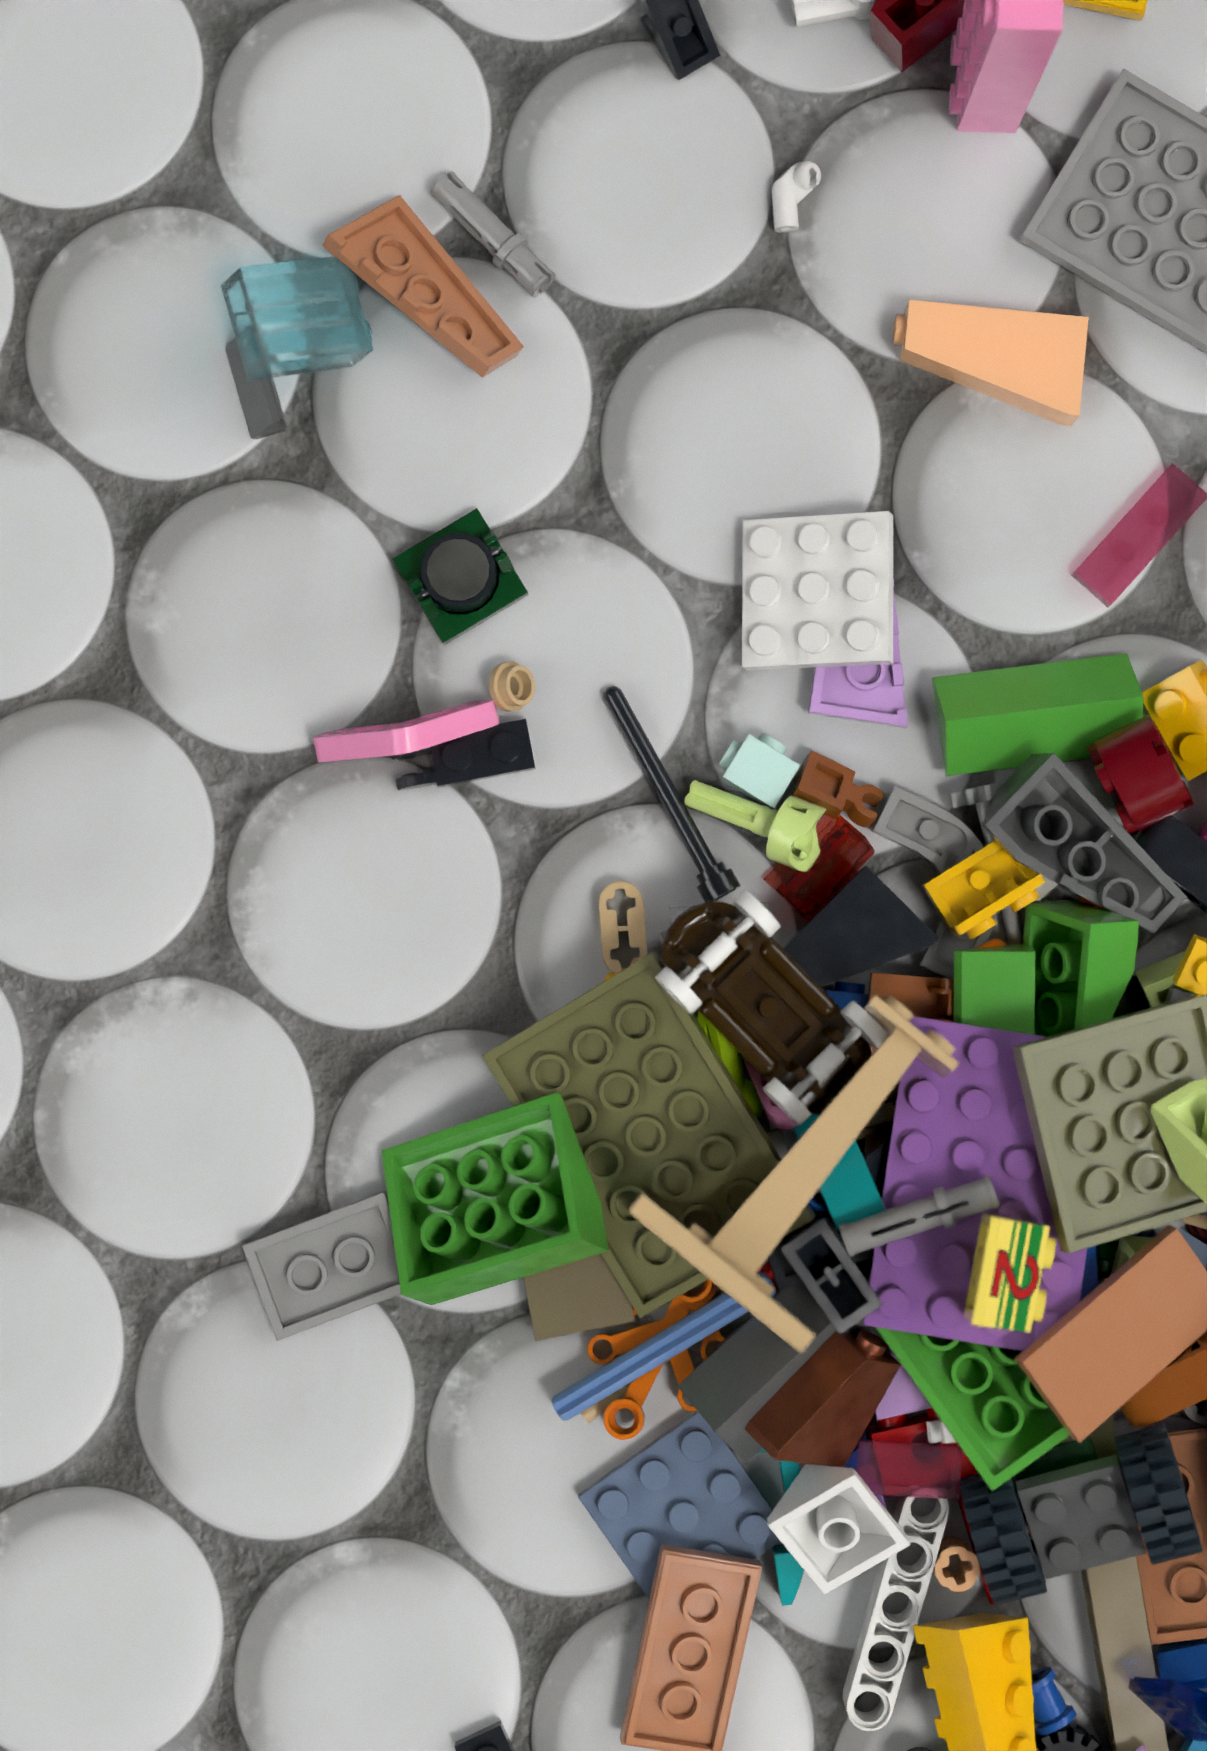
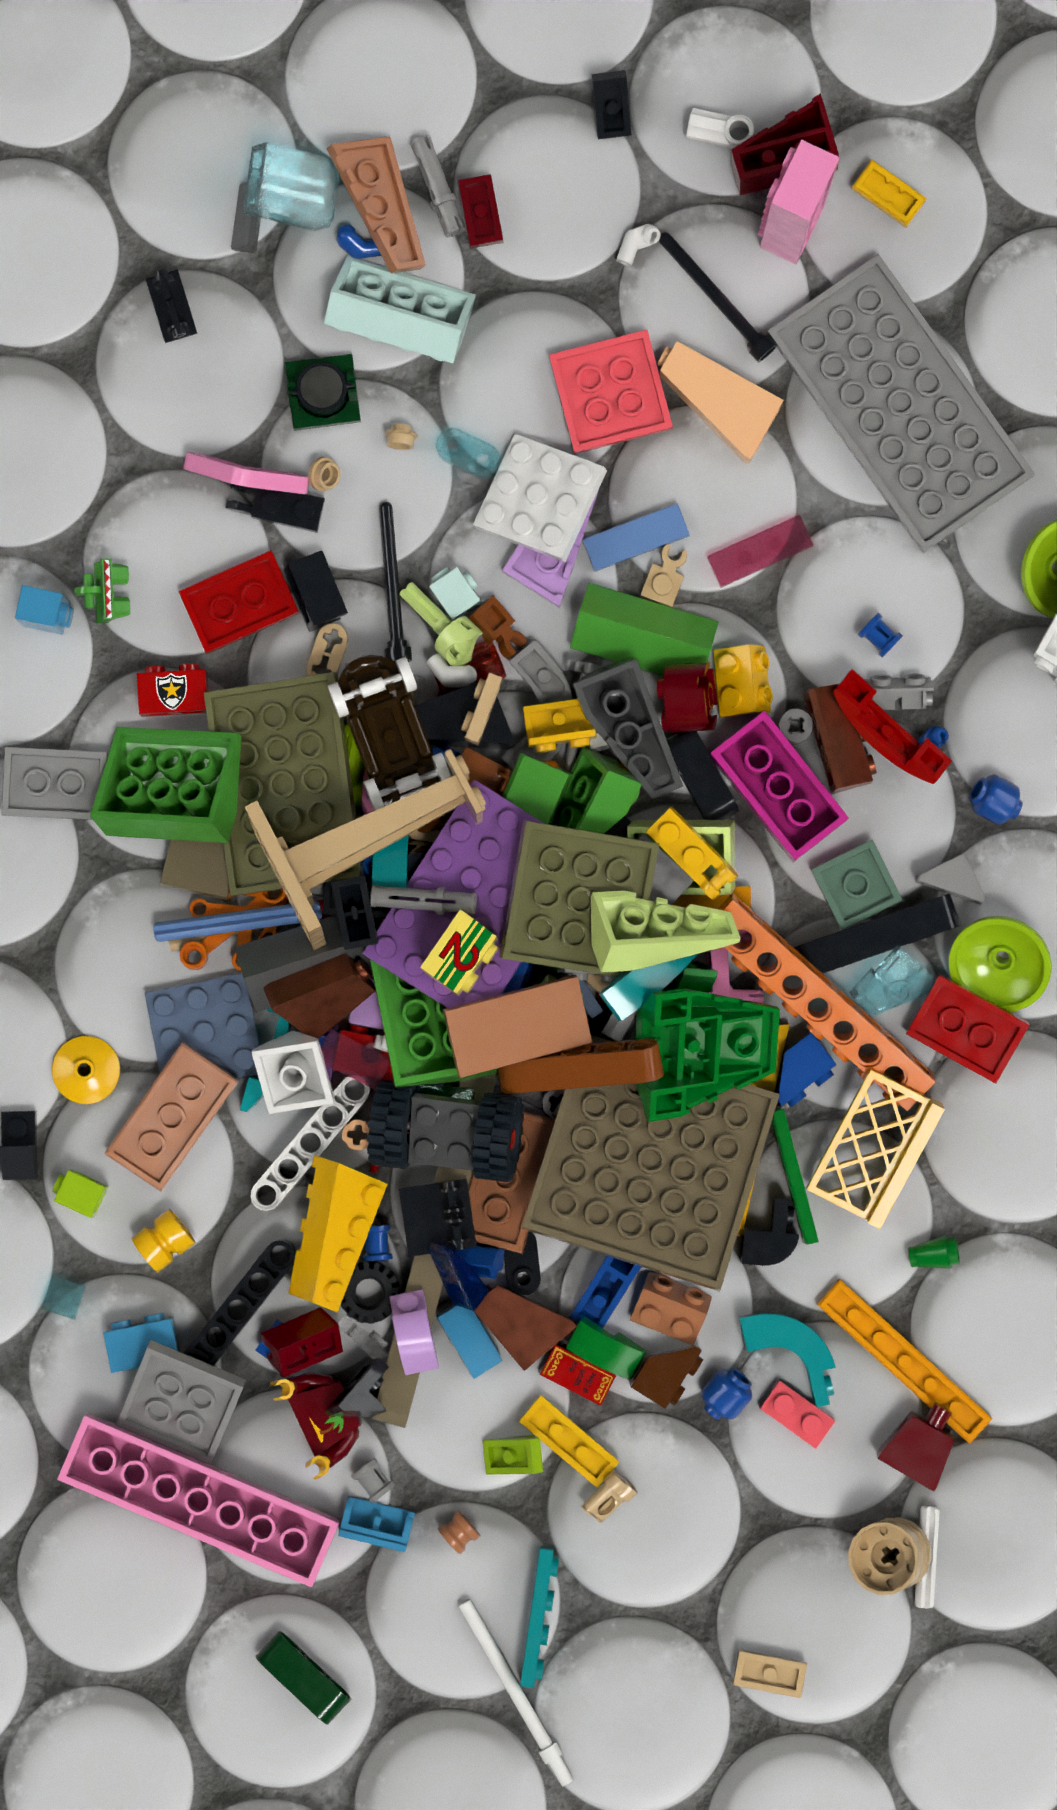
camera: 25 degrees right, 0 degrees up
none -> dark azure brick [15,585,74,635]
none -> yellow dish [52,1036,120,1104]
none -> bright green hips [74,559,130,624]
none -> red brick [137,664,209,717]
none -> black hinge [146,269,198,344]
none -> red plate [178,550,300,654]
none -> black hinge [284,550,348,632]
none -> light aqua slope [324,256,476,363]
none -> blue arm [336,225,381,259]
none -> tan plate [384,424,418,450]
none -> black hinge [399,1179,477,1257]
none -> white arm [427,653,477,688]
none -> clear light blue plate [436,428,500,479]
none -> dark red plate [458,174,504,249]
none -> tan plate [461,673,502,745]
none -> coral plate [549,330,673,455]
none -> medium blue tile [583,503,690,572]
none -> tan plate [640,544,687,607]
none -> black piece [659,232,777,363]

